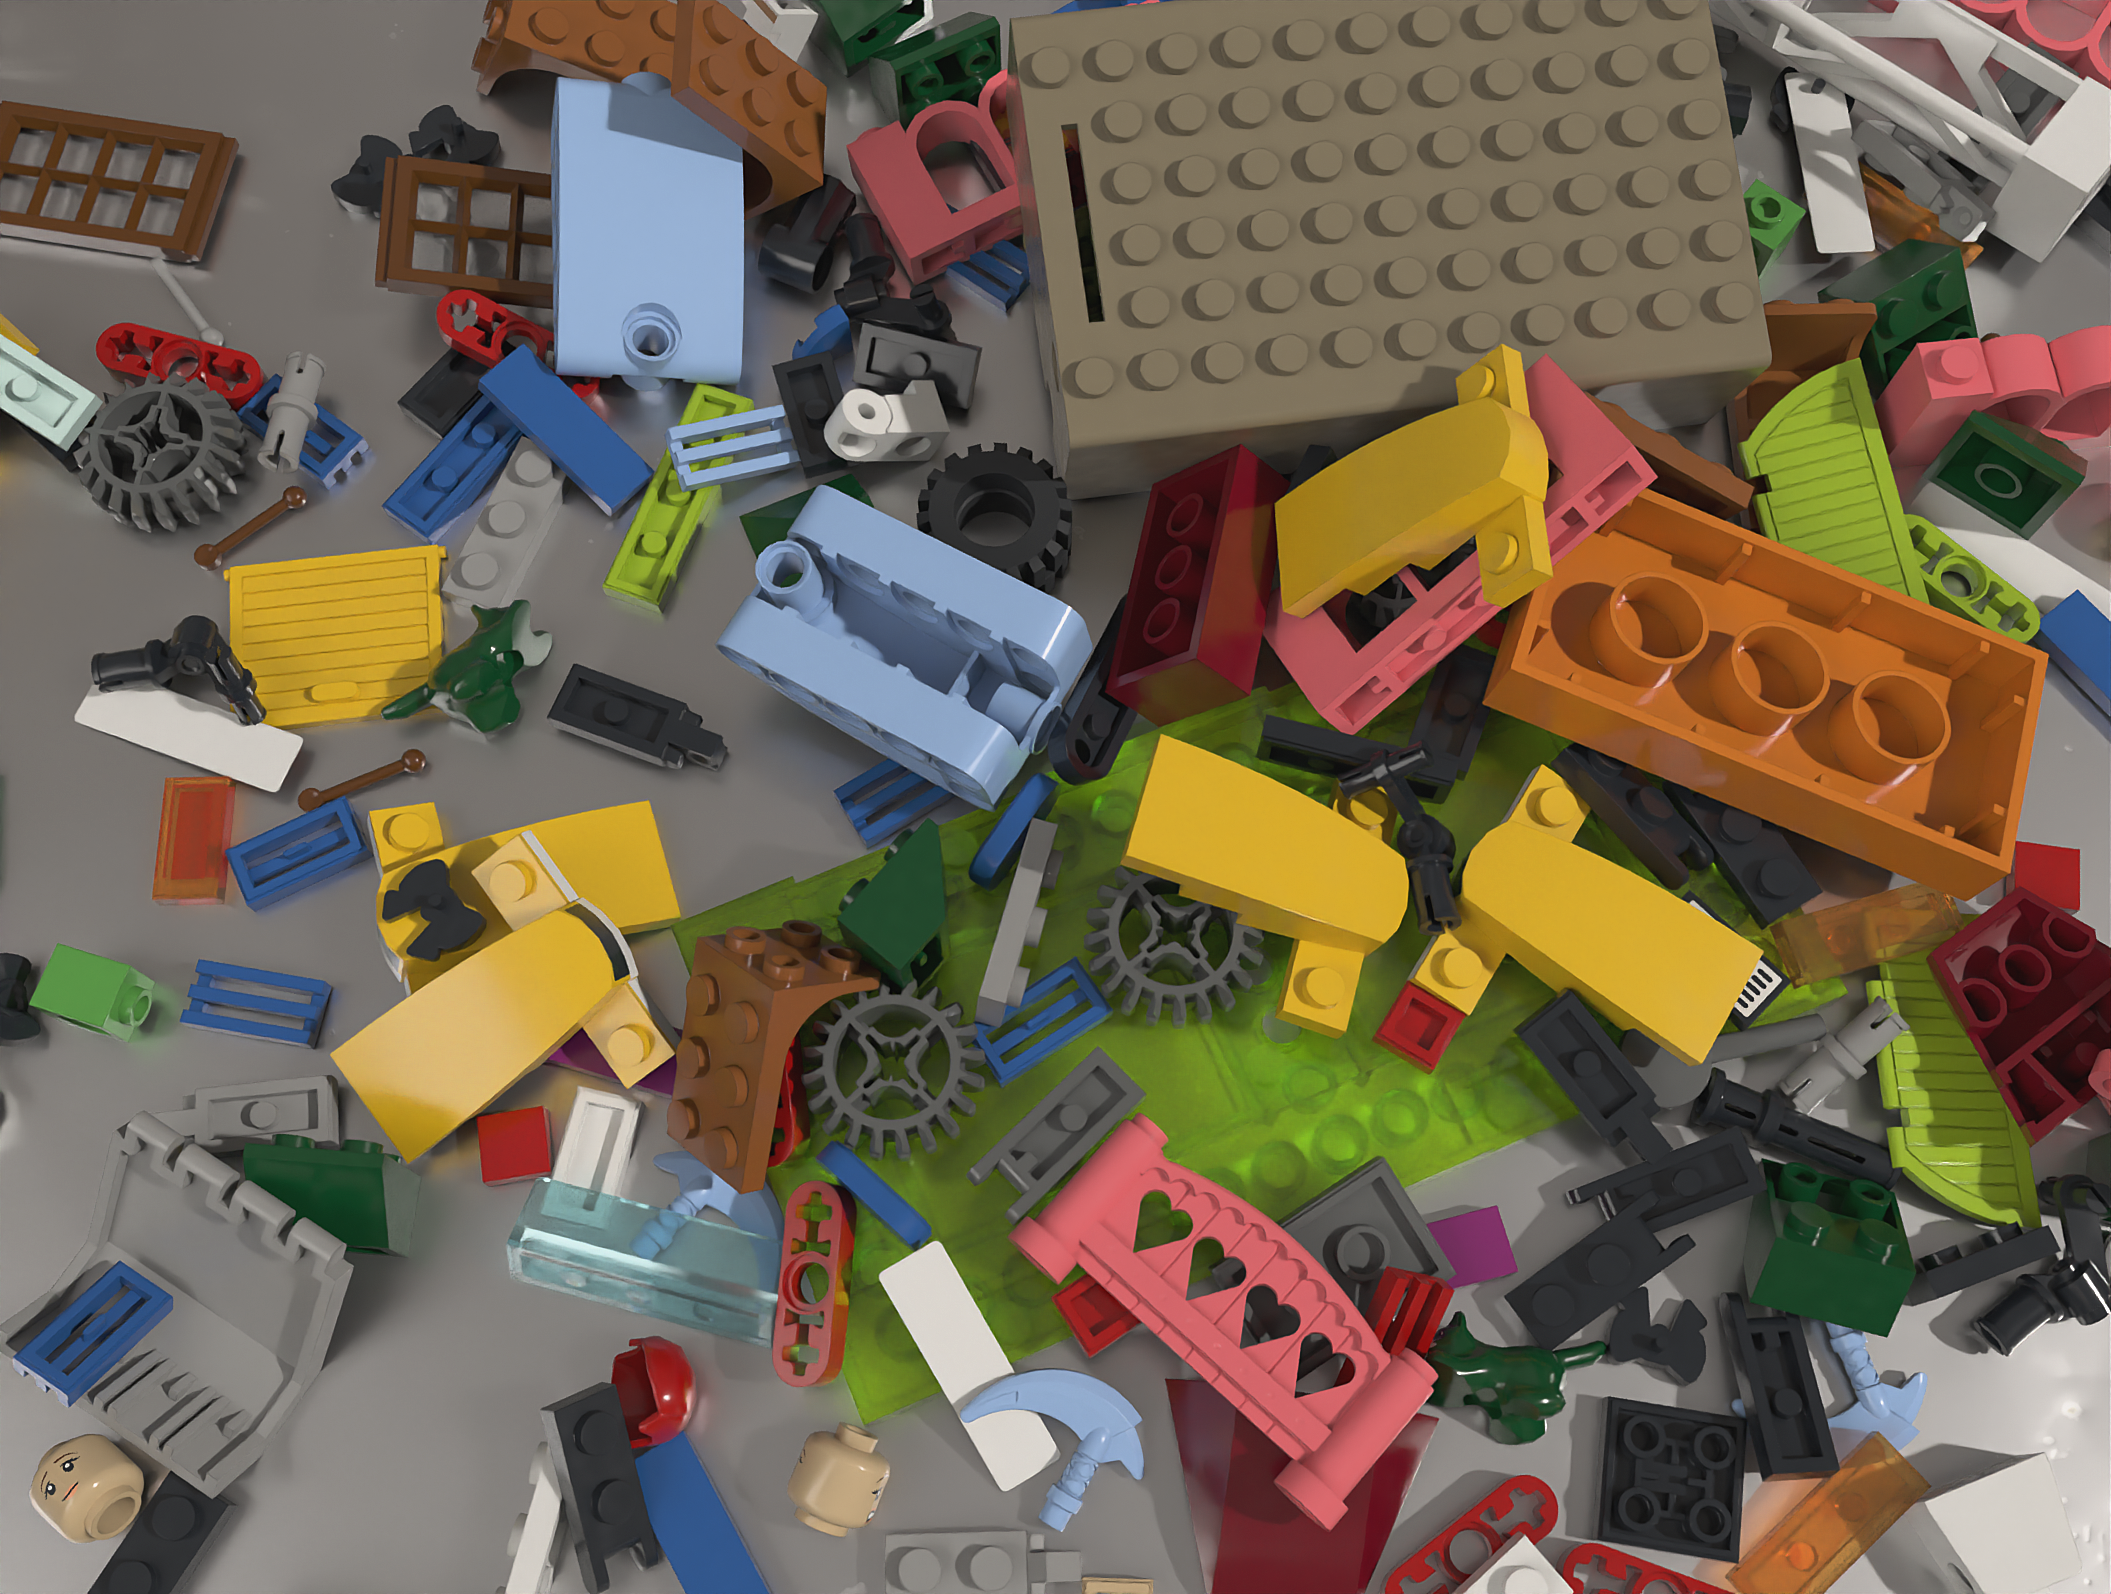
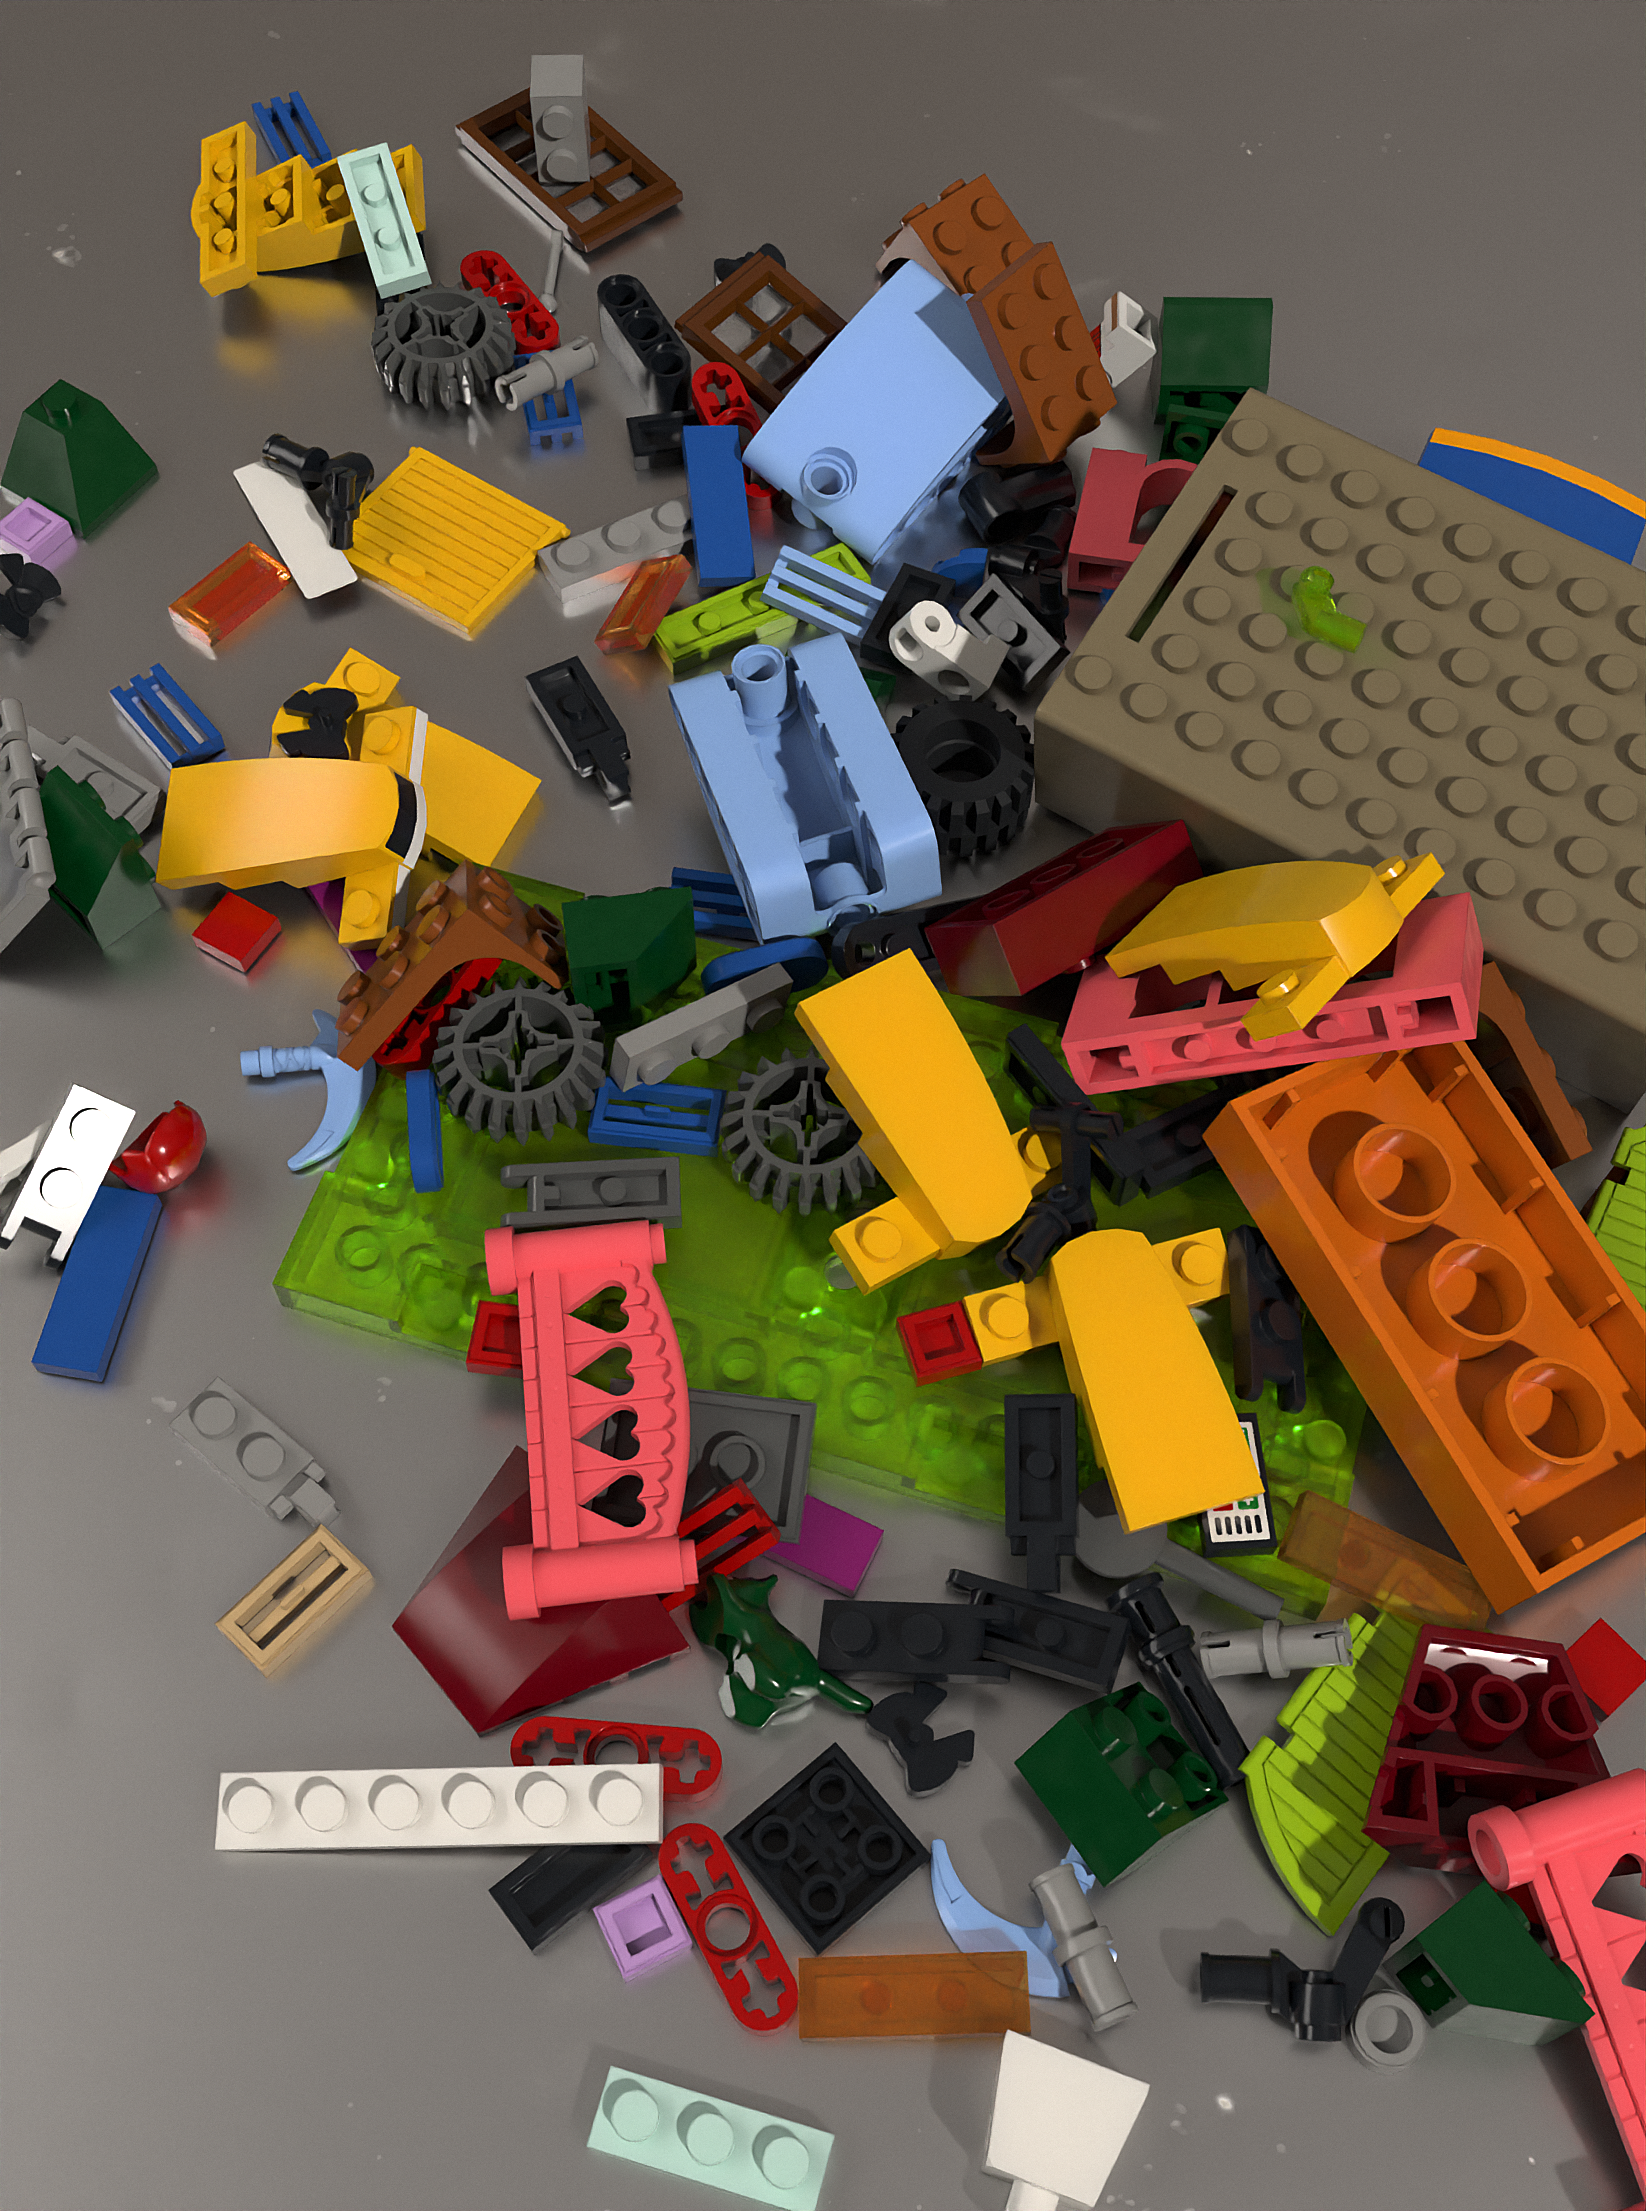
camera: 40 degrees right, 10 degrees down
bright green brick [29,943,155,1042] -> none
reddish brown hinge [194,486,307,571] -> none
blue tile [225,796,374,912] -> none
reddish brown hinge [298,749,426,813] -> none
dark green animal [381,599,552,734] -> none
blue tile [382,395,529,545] -> none
black piece [408,105,501,166] -> none
clear light blue panel [506,1177,783,1349] -> none
white tile [539,1086,646,1234] -> none
red beam [772,1180,857,1387] -> none
tan head [787,1422,890,1537] -> none
white sticker [879,1241,1061,1491] -> none
light blue piece [960,1368,1144,1532] -> none
black hinge [1662,780,1823,931] -> none
black hinge [1719,1292,1840,1482] -> none
black plate [1907,1221,2061,1307] -> none
none -> light grey brick [530,54,591,182]
none -> clear orange tile [594,554,693,656]
none -> black beam [597,274,692,414]
none -> light grey pin [1028,1863,1139,2032]
none -> clear neon green arm [1291,566,1368,654]

